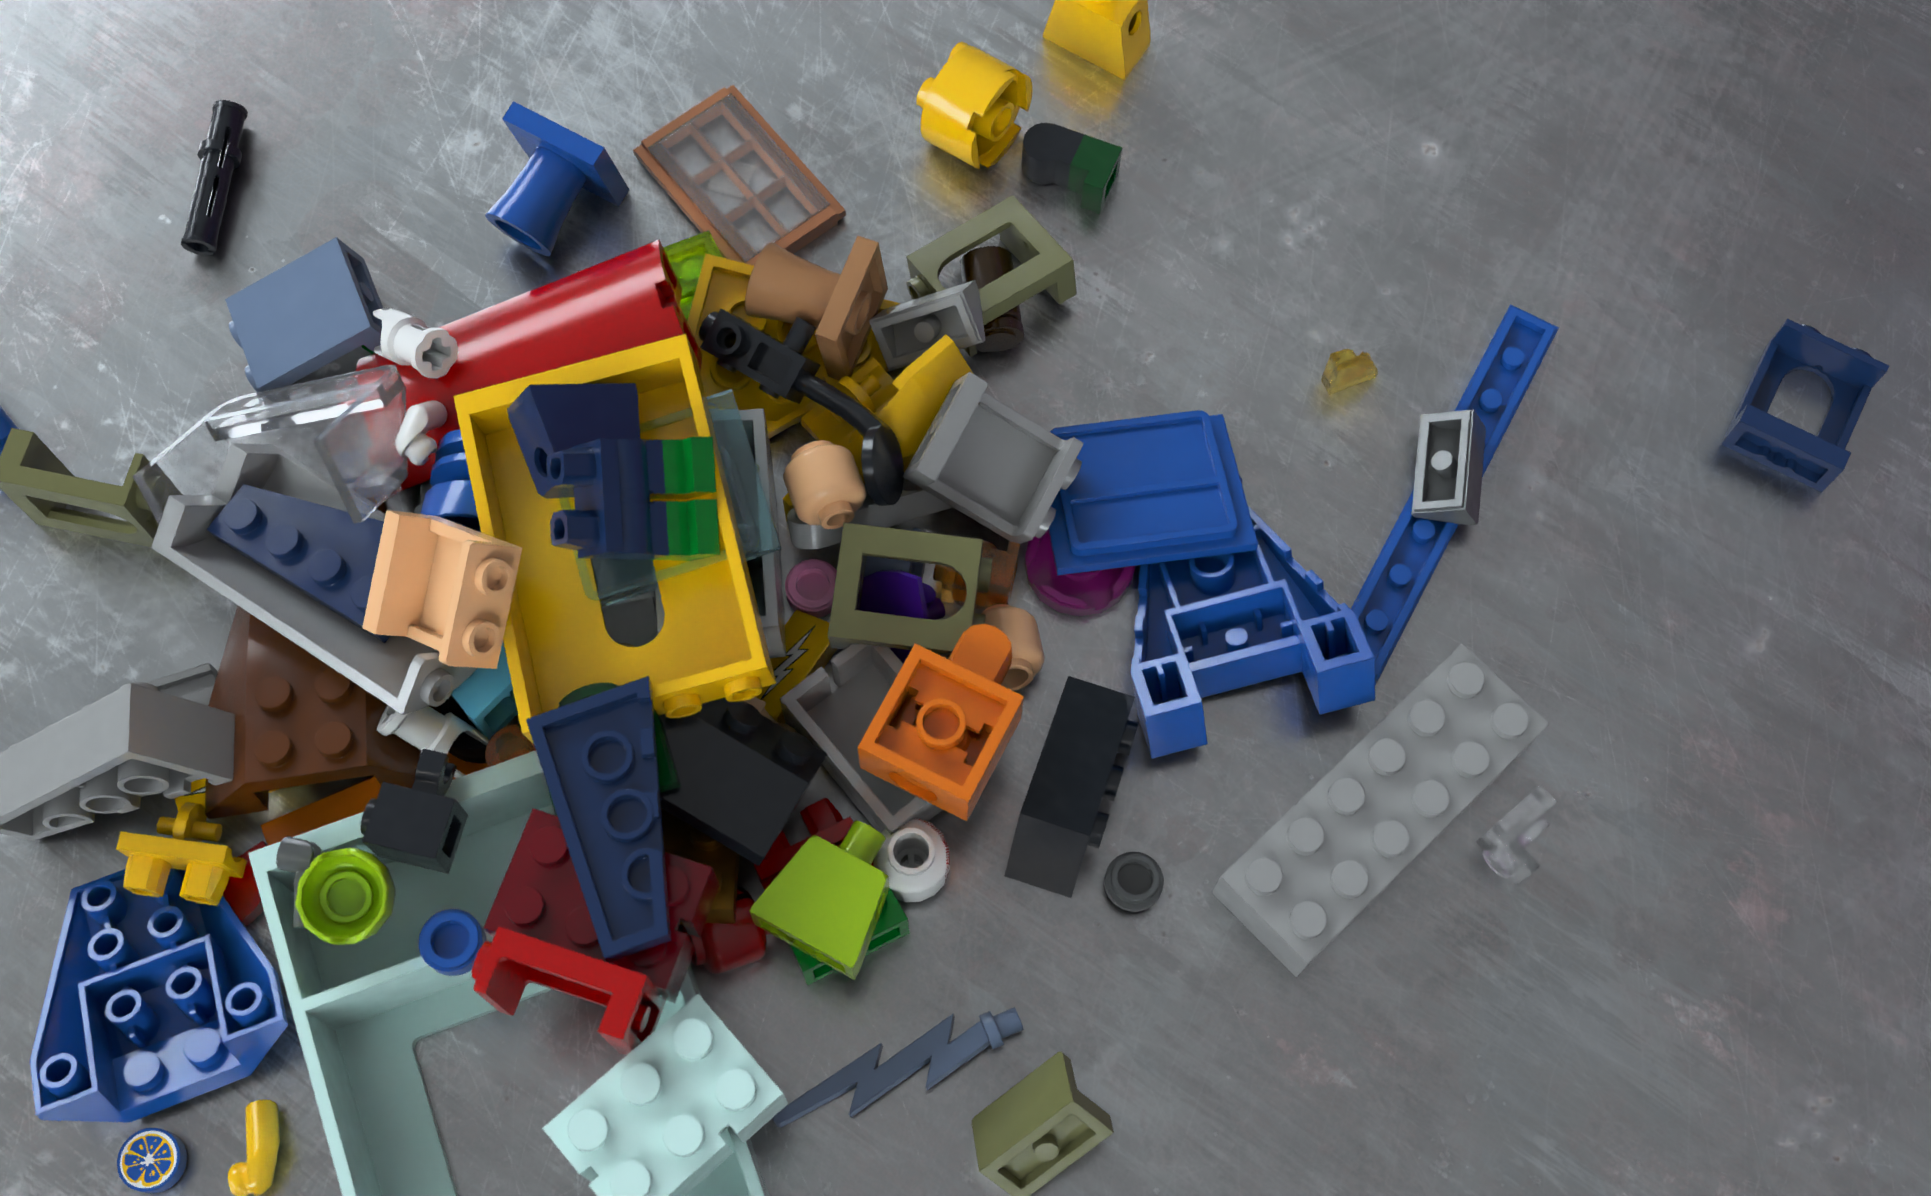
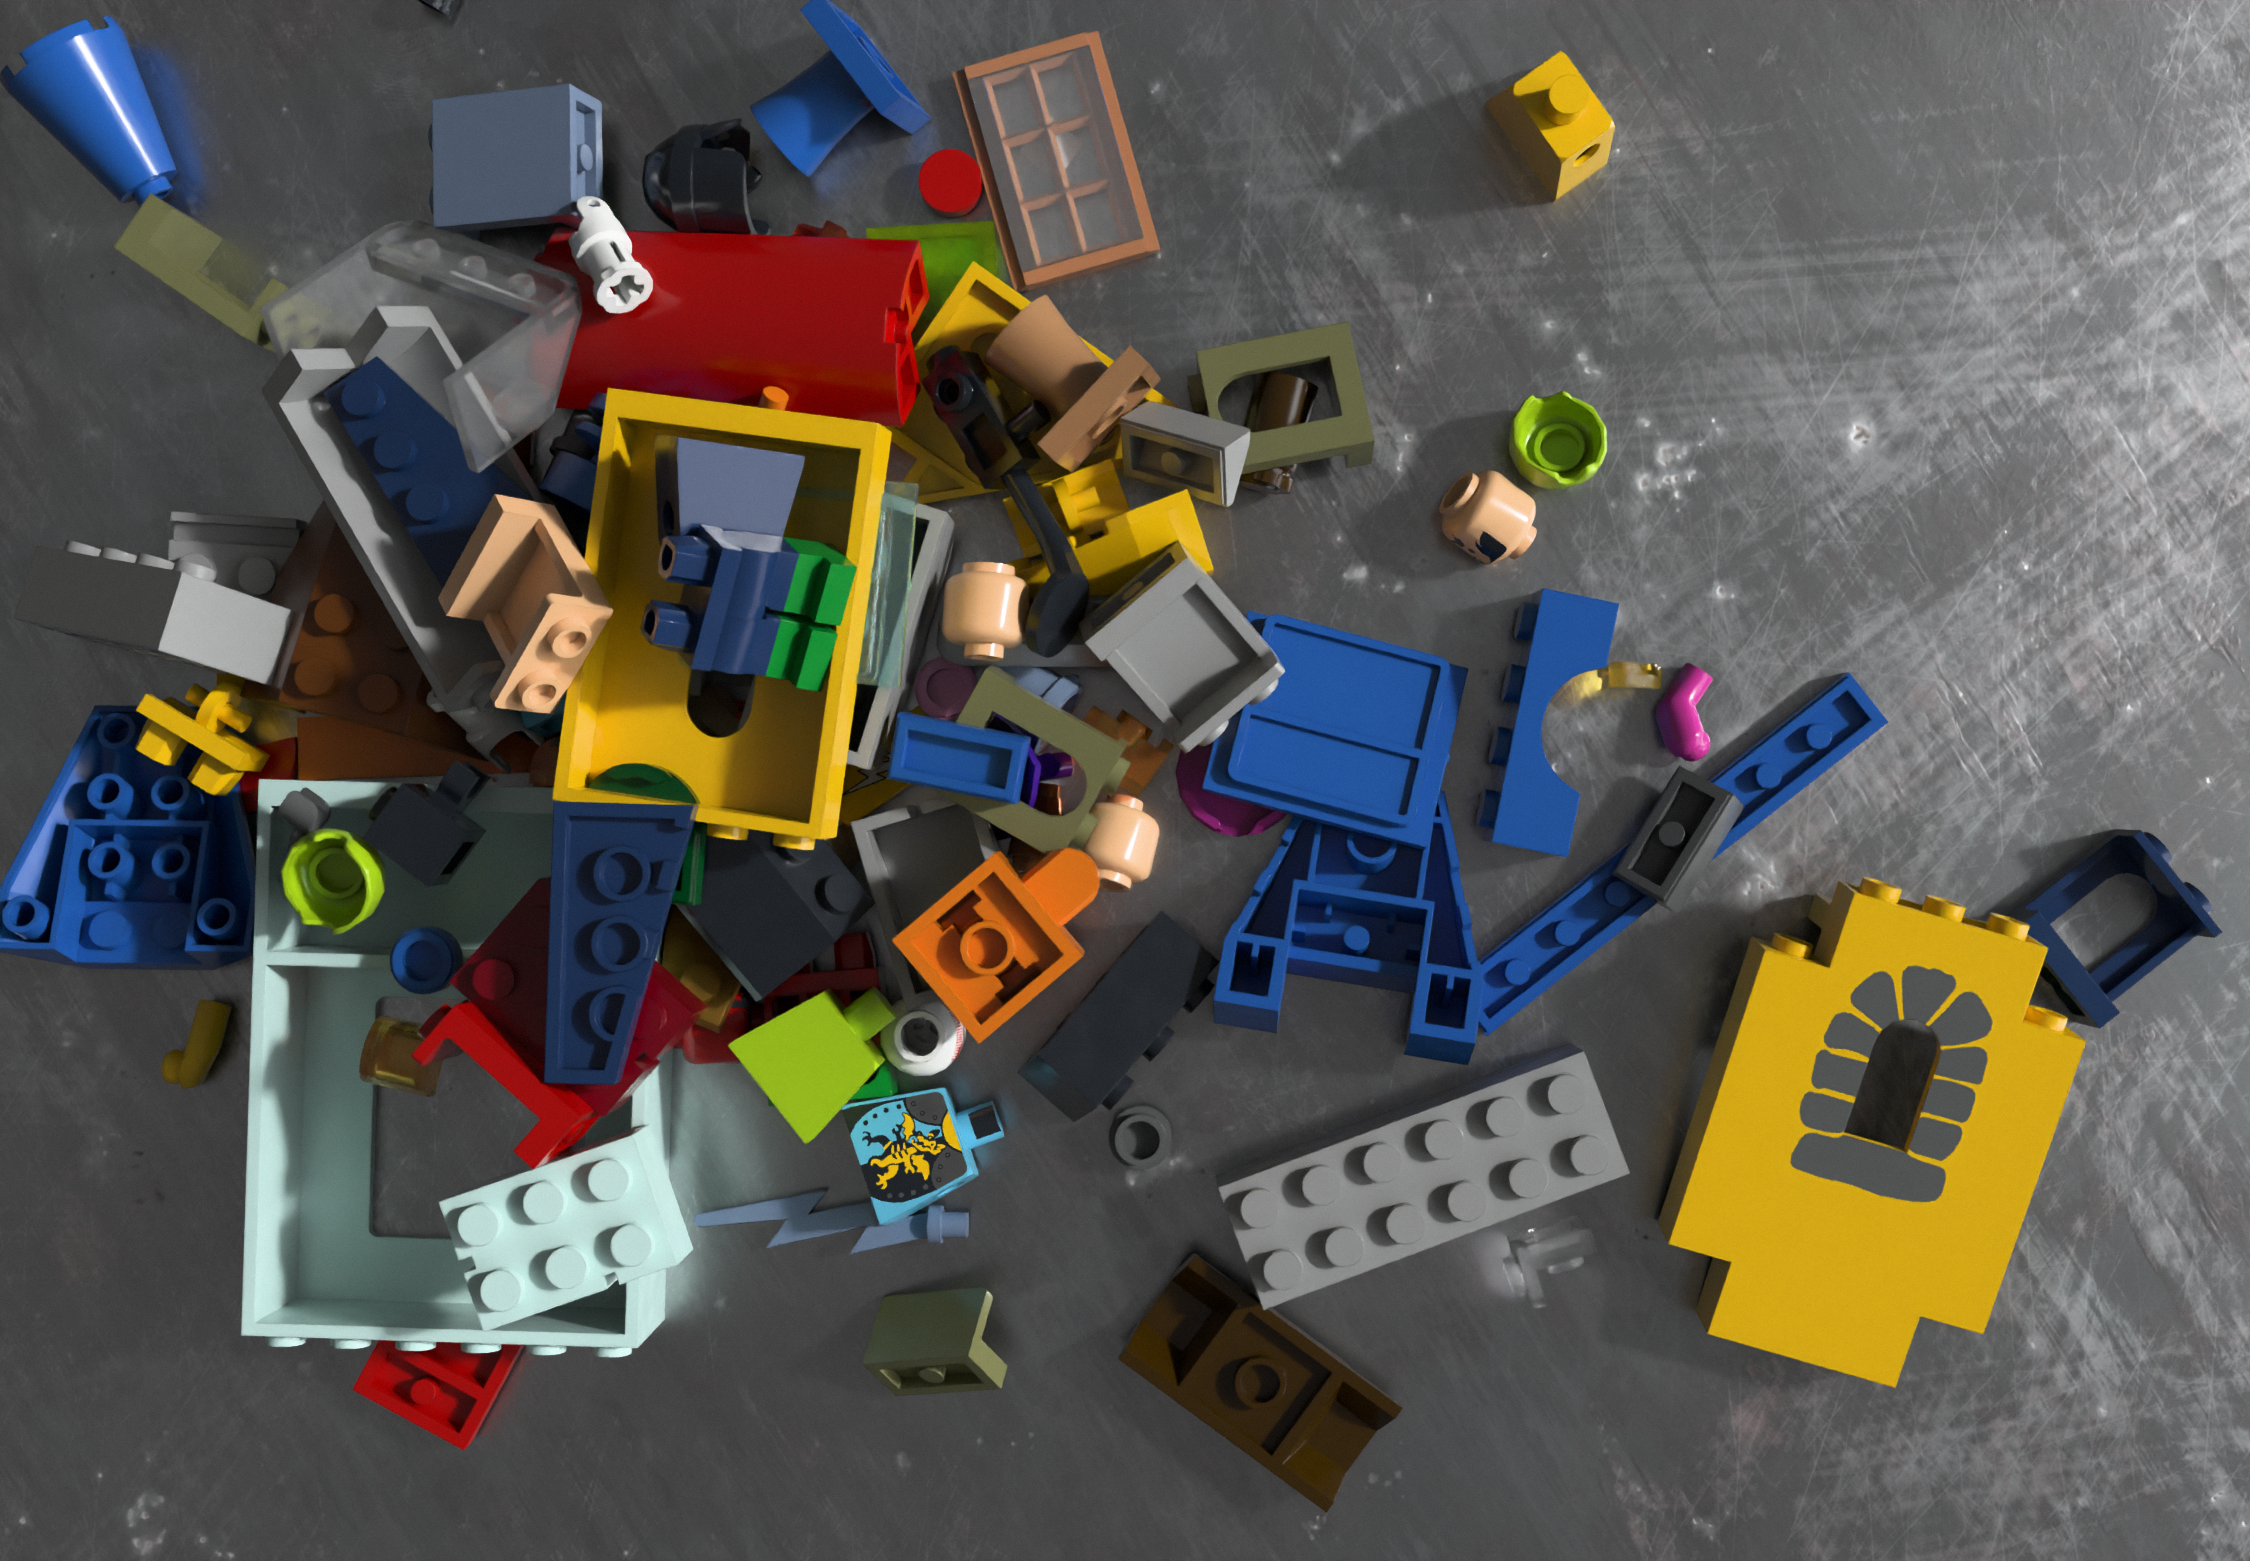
camera: 25 degrees right, 20 degrees up
blue tile [117,1128,187,1194] -> none
white arm [395,400,447,465] -> none
yellow brick [916,42,1033,169] -> none
leg [1021,123,1123,214] -> none
none -> clear orange brick [359,1015,443,1097]
none -> black helmet [642,118,772,235]
none -> torso [842,1088,1004,1225]
none -> blue tile [886,711,1031,804]
none -> red tile [918,149,983,218]
none -> dark brown piece [1118,1253,1403,1513]
none -> light nougat head [1439,469,1537,565]
none -> blue arch [1476,588,1619,857]
none -> lime hair [1509,391,1607,490]
none -> dark pink arm [1656,663,1713,762]
none -> yellow panel [1658,877,2087,1388]

